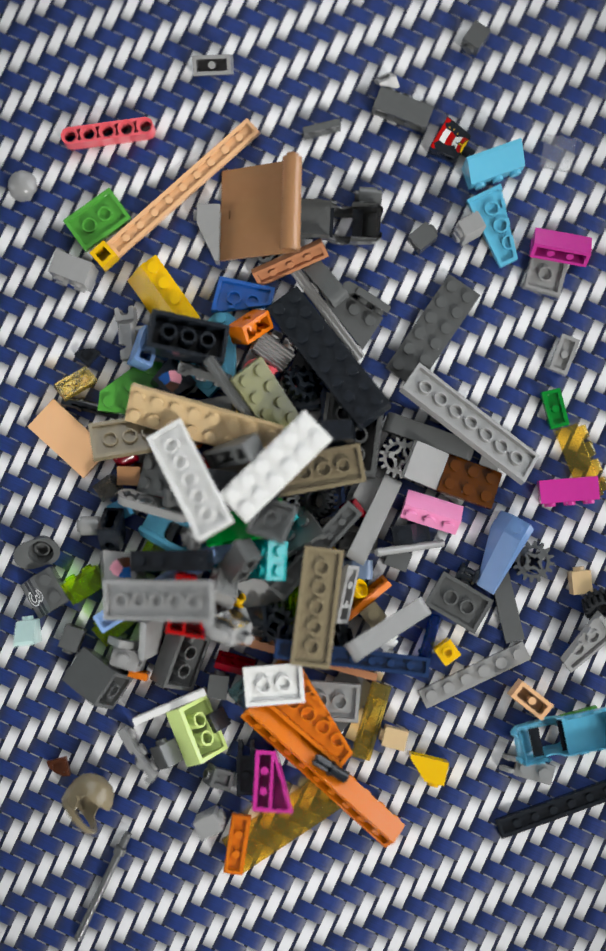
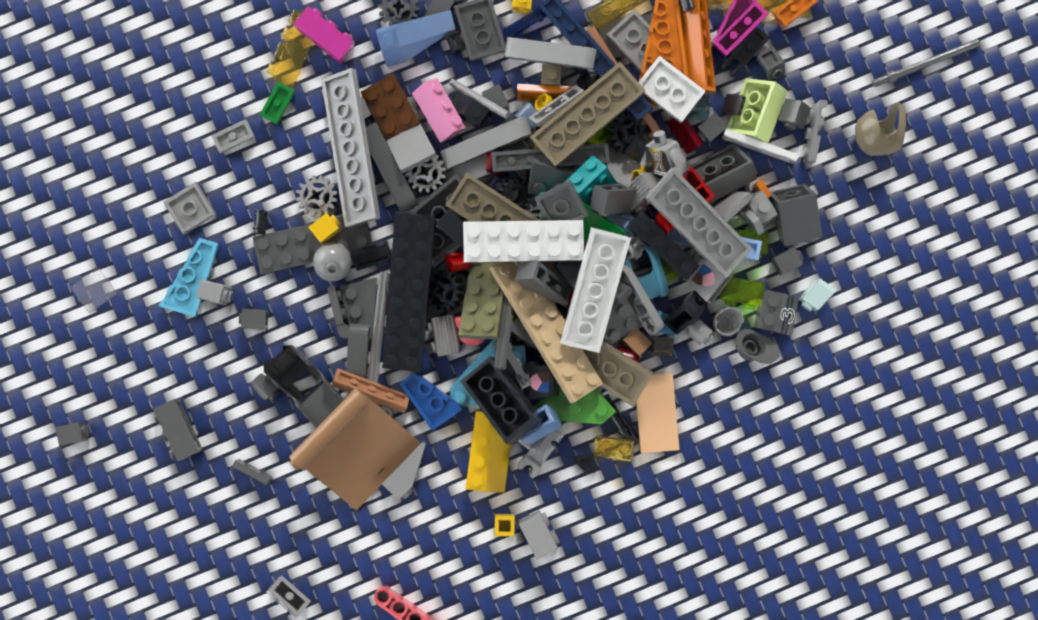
camera: 135 degrees left, 0 degrees up
copper tile [47,756,71,776] -> none
bright green plate [63,188,132,252] -> none
light nougat plate [106,118,260,259] -> none
light grey brick [193,804,227,842] -> none
orange brick [229,309,274,345] -> none
light grey slope [374,72,400,89] -> none
torso [427,117,476,164] -> none
medium azure slope [461,138,525,190] -> none
dark pink brick [530,227,592,267] -> none
none -> black pin [252,210,268,235]
none -> light grey gear [296,175,338,217]
none -> yellow brick [308,213,341,244]
none -> light grey cylinder [313,242,352,282]
none -> black tile [350,241,392,271]
none -> red plate [445,251,471,272]
none -> light grey hair [713,307,744,336]

